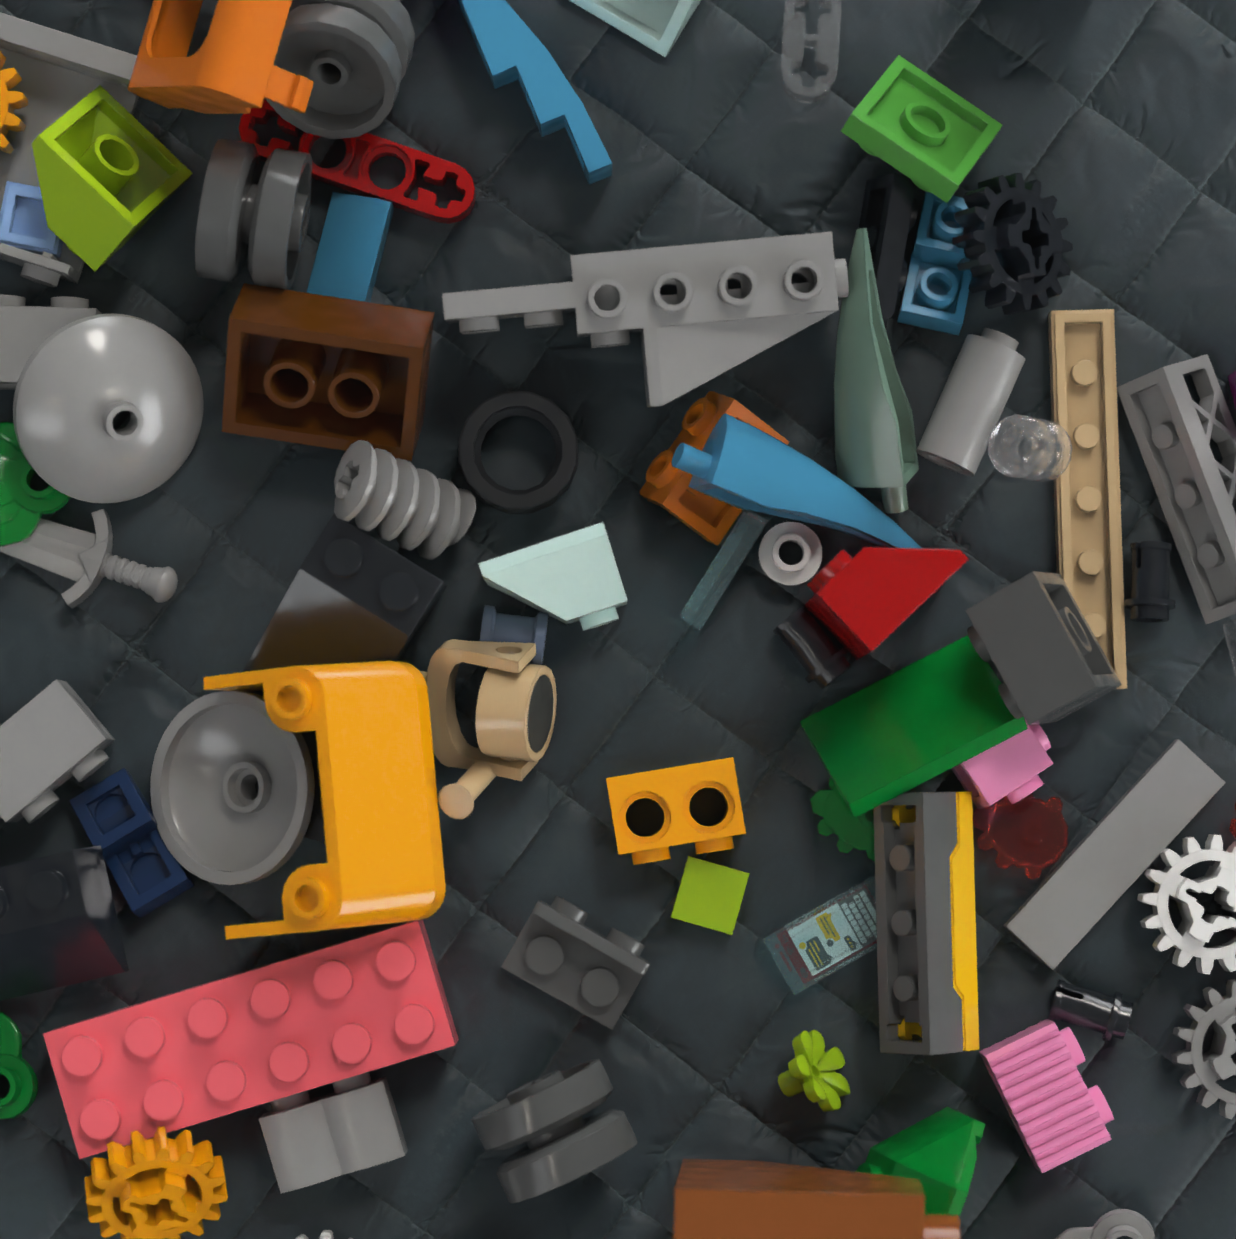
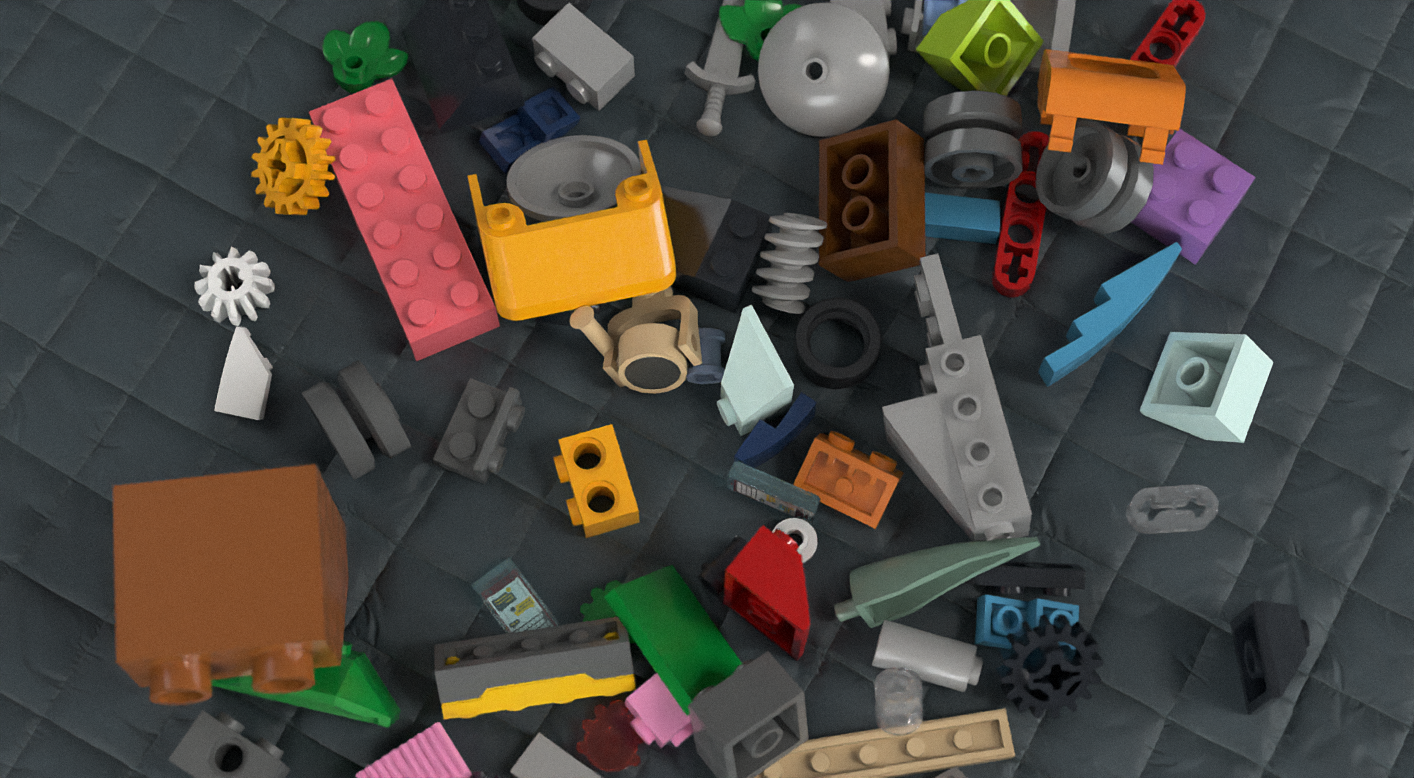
camera: 85 degrees right, 15 degrees down
light grey brick [259,1072,408,1193] -> none
lime tile [670,856,750,935] -> none
dark azure piece [672,413,922,549] -> none
lime plant [778,1029,851,1112] -> none
bright green plate [840,55,1003,203] -> none
none -> dark blue slope [733,392,817,474]

